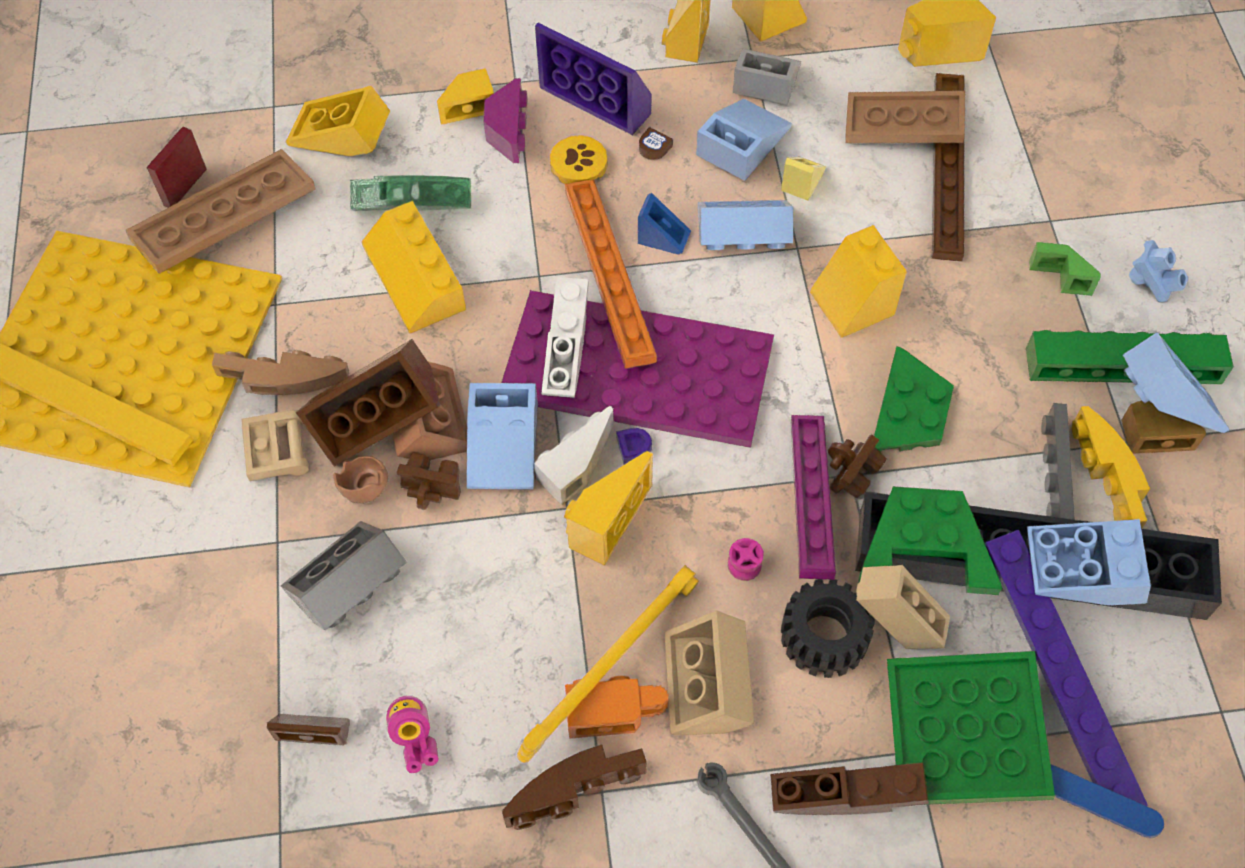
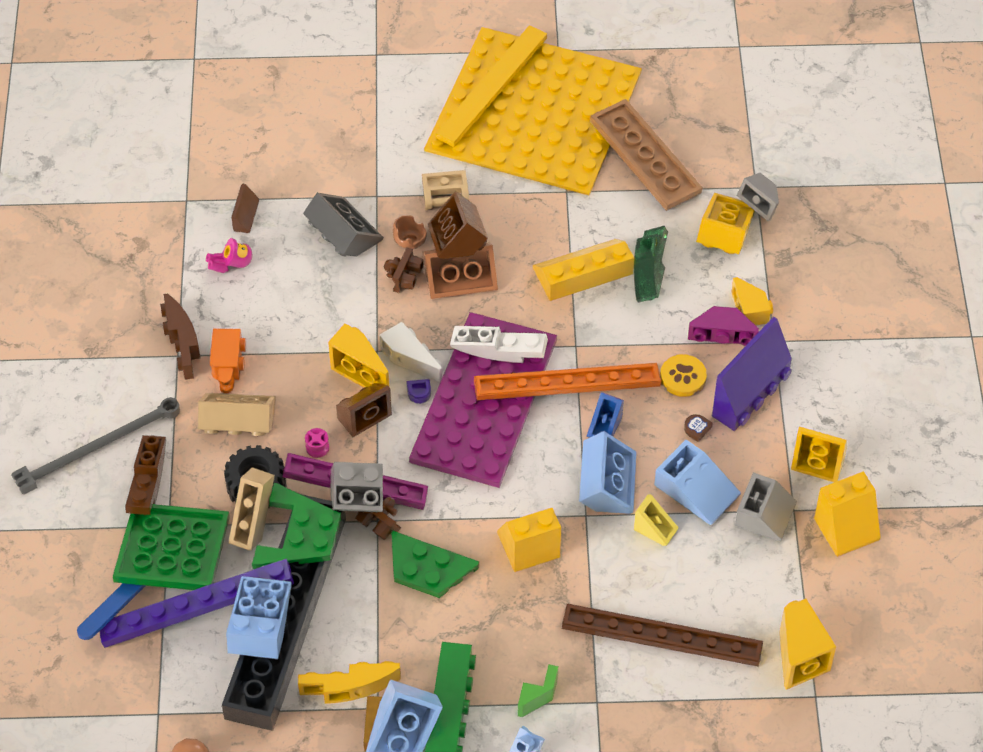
camera: 95 degrees right, 5 degrees down
dark red tile [147,126,207,208] -> none
medium nougat slope [212,350,349,395] -> none
light blue slope [467,383,538,490] -> none
yellow hinge [517,565,699,763] -> none
medium nougat plate [845,91,965,143] -> none
dark grey plate [1041,403,1075,520] -> none
none -> light grey slope [330,462,383,512]
none -> reddish brown slope [336,383,392,437]
none -> light grey slope [736,173,779,221]

